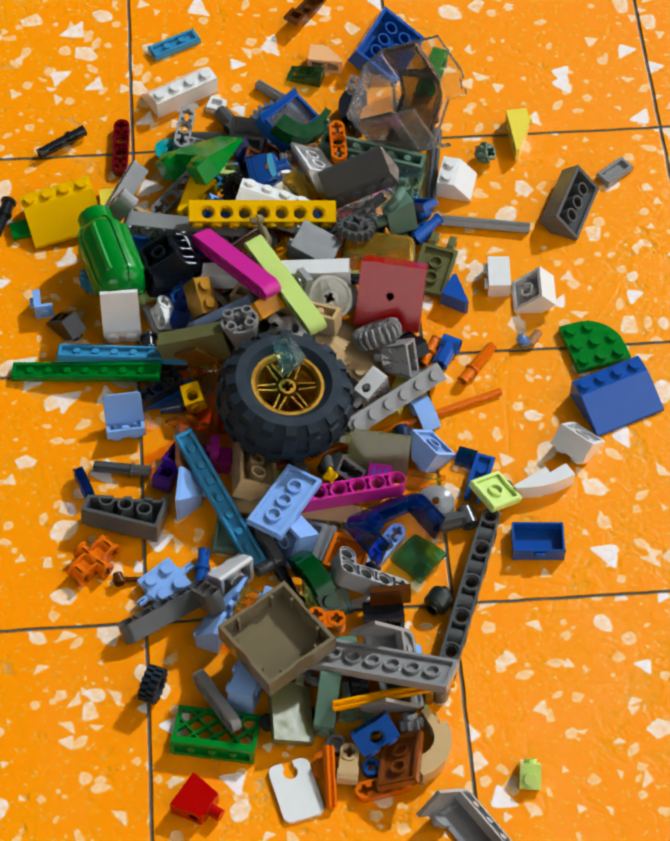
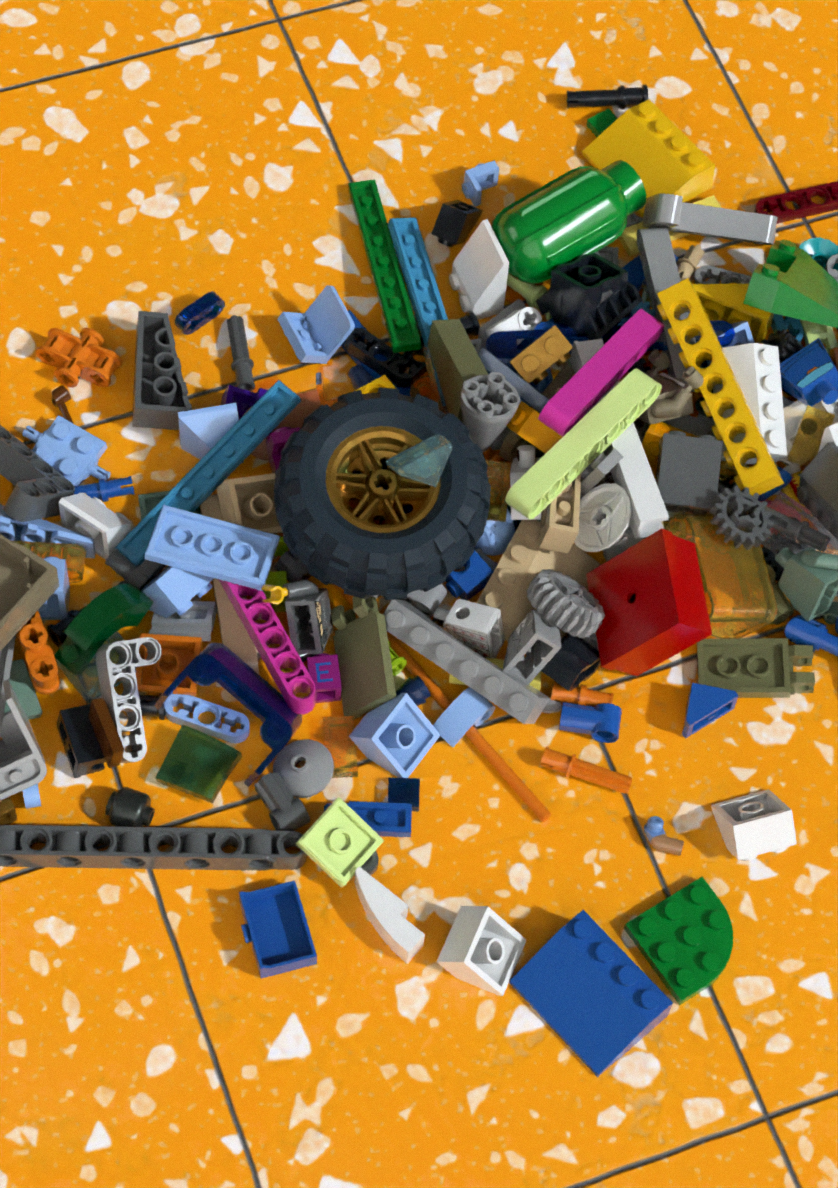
camera: 70 degrees right, 5 degrees up
black pin [36,125,87,159] -> none
white brick [483,256,511,297] -> none

